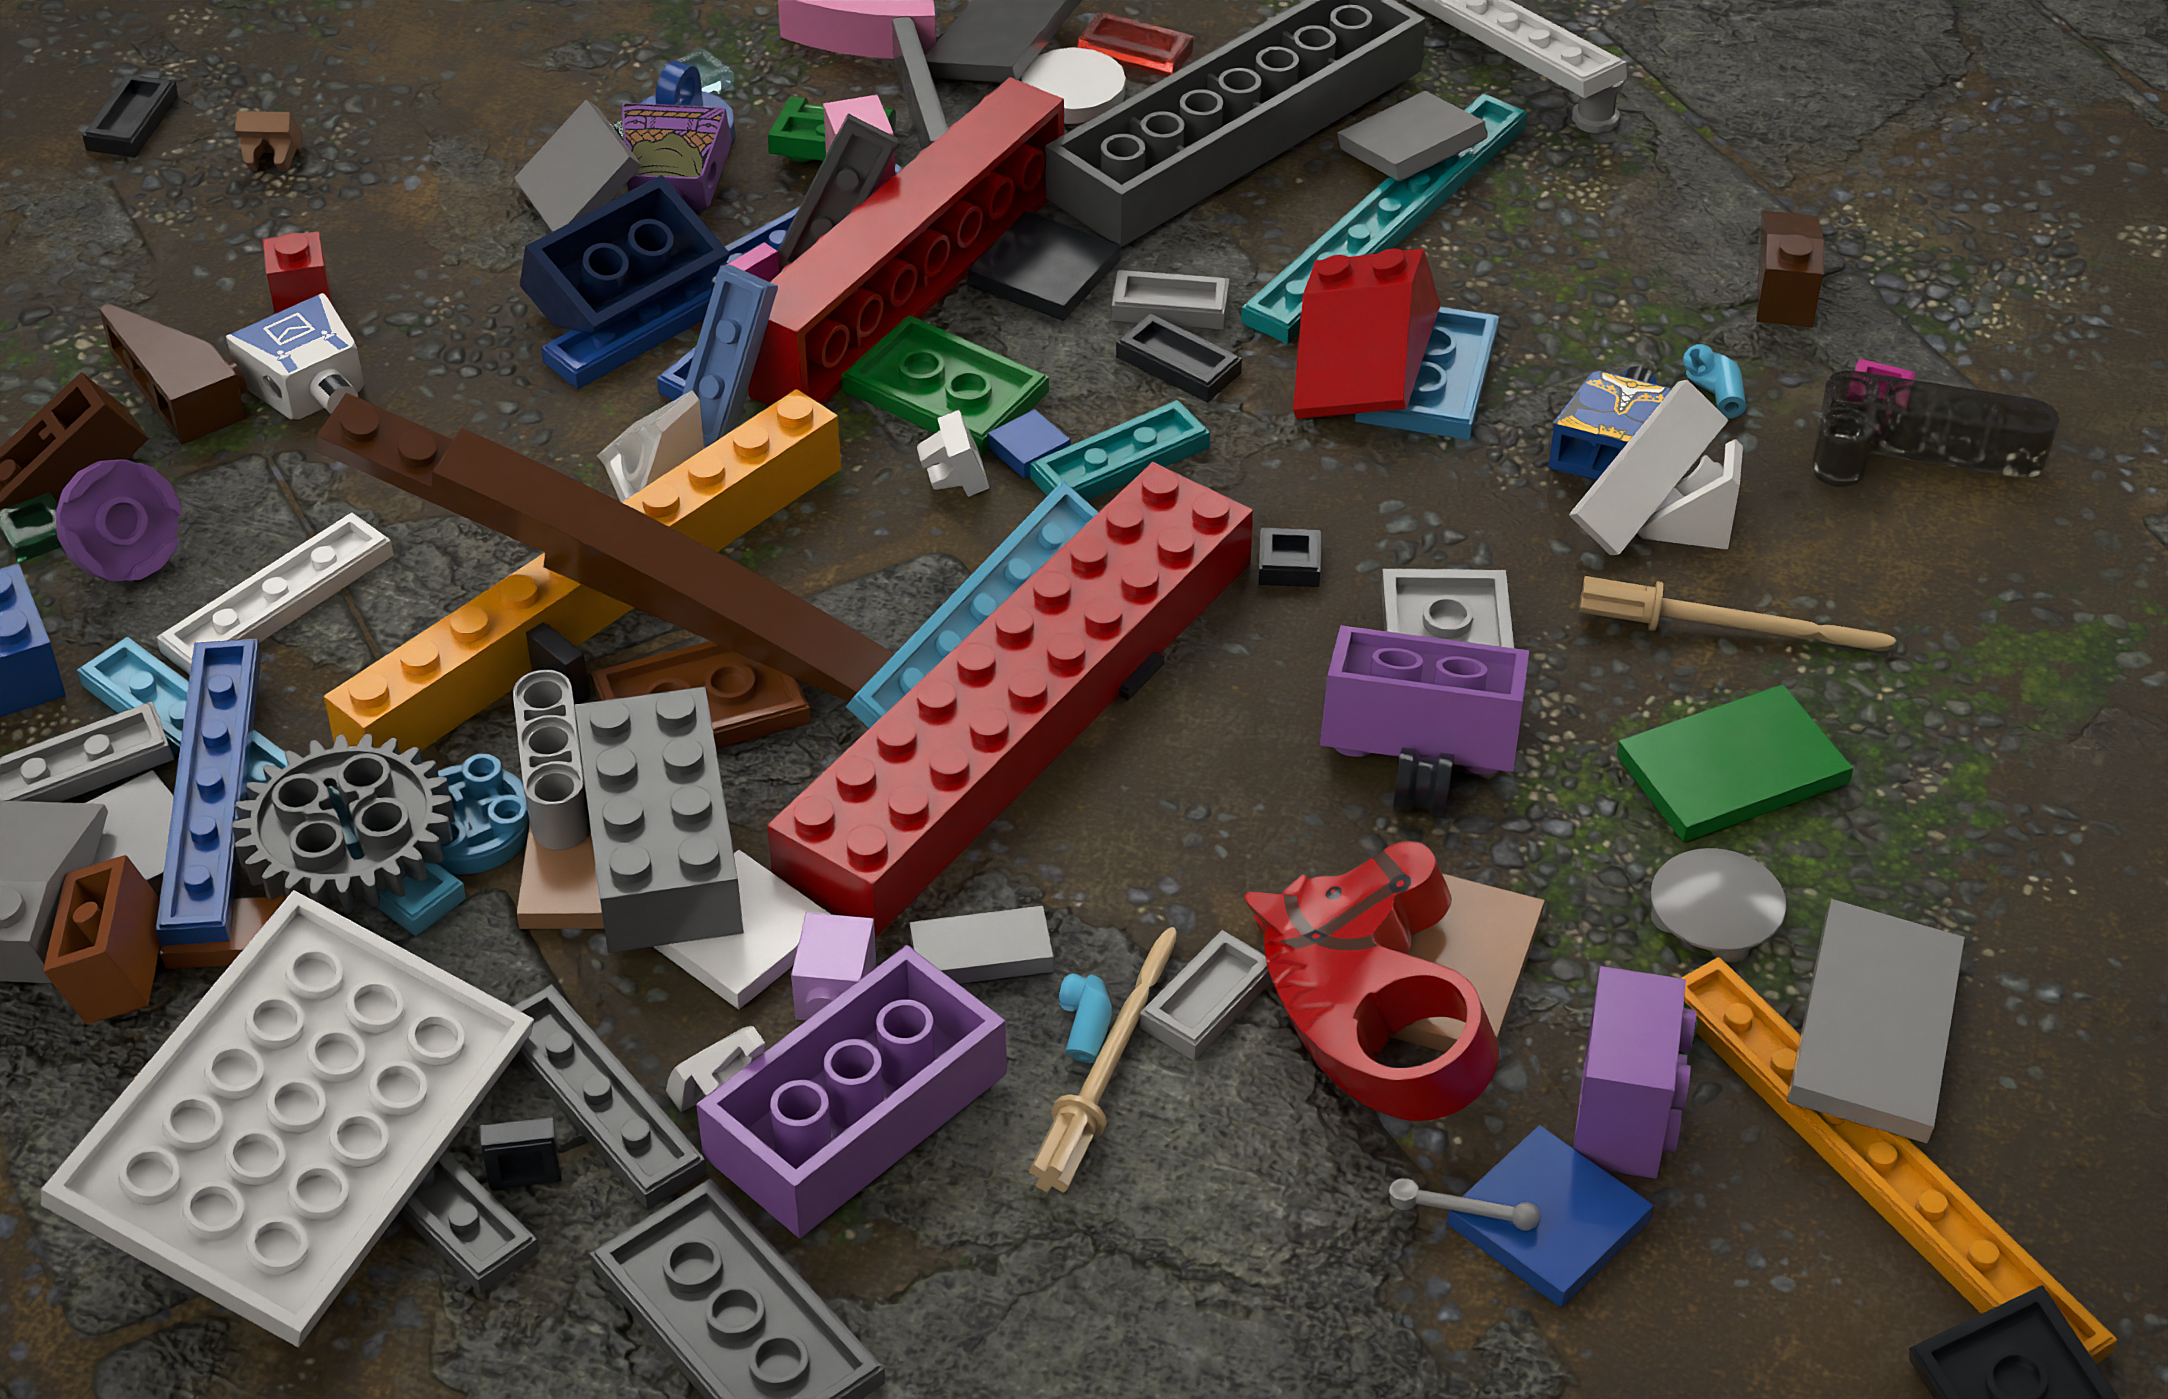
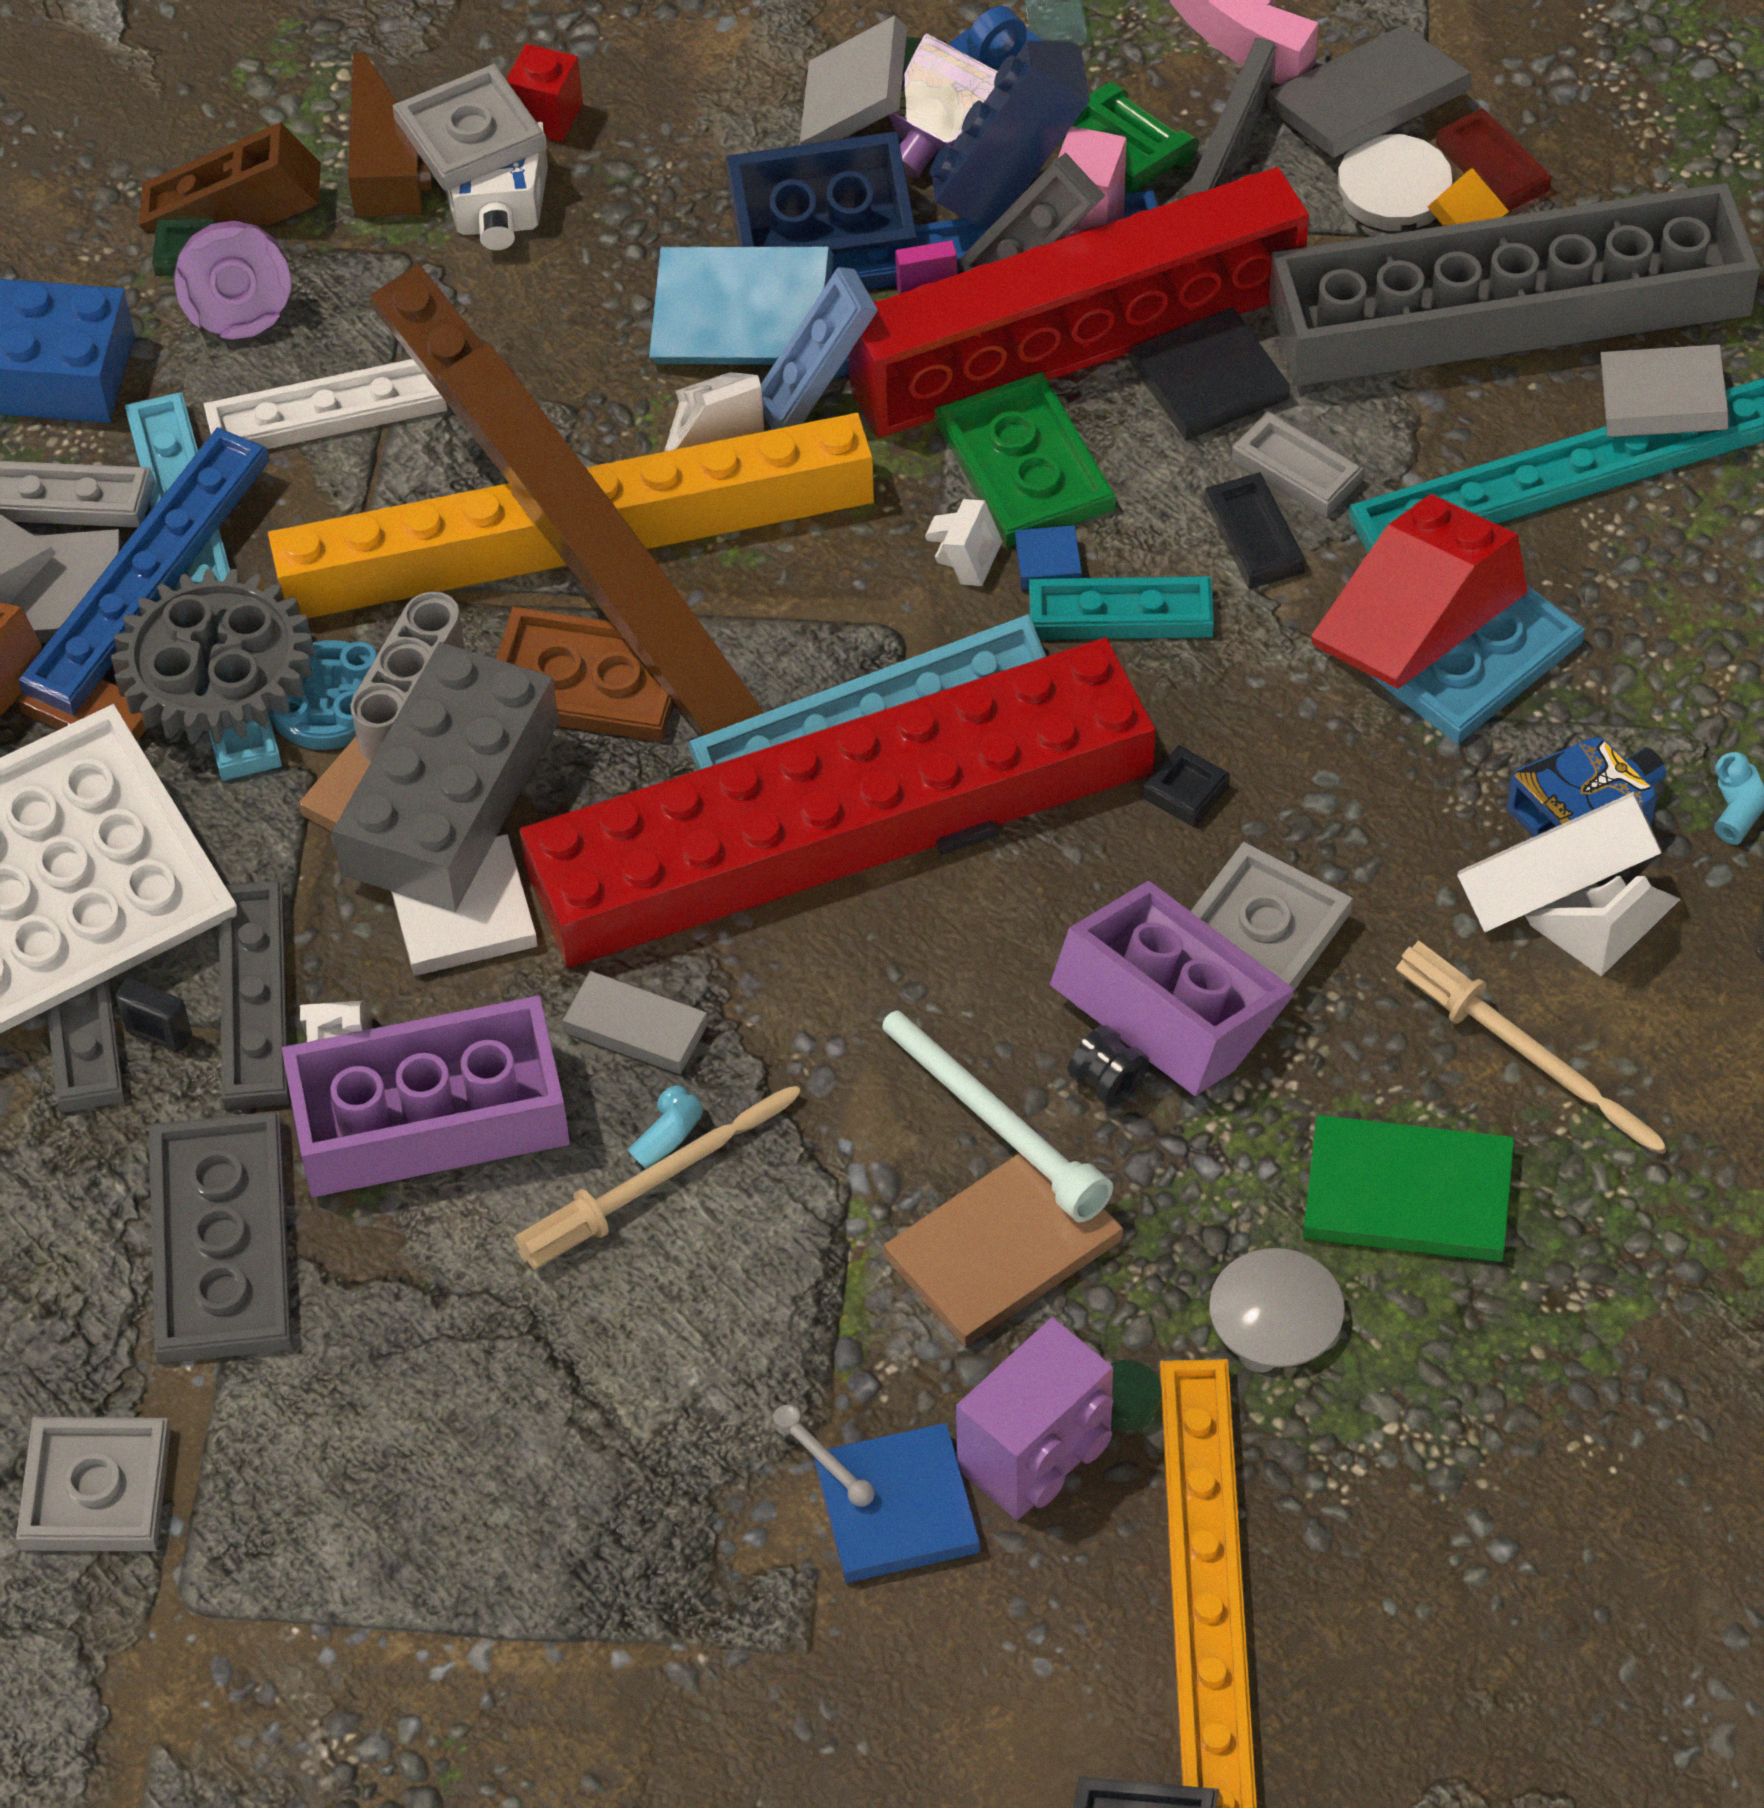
camera: 35 degrees right, 10 degrees up
black tile [526,622,589,705] -> none
lavender brick [791,912,876,1020] -> none
light grey tile [1139,930,1272,1061] -> none
red animal [1244,842,1499,1121] -> none
light grey tile [1787,899,1965,1143] -> none
none -> light grey tile [392,64,547,192]
none -> dark azure tile [649,247,834,365]
none -> light aqua piece [882,1011,1113,1222]
none -> dark blue slope [930,41,1090,230]
none -> light orange tile [1427,168,1509,226]

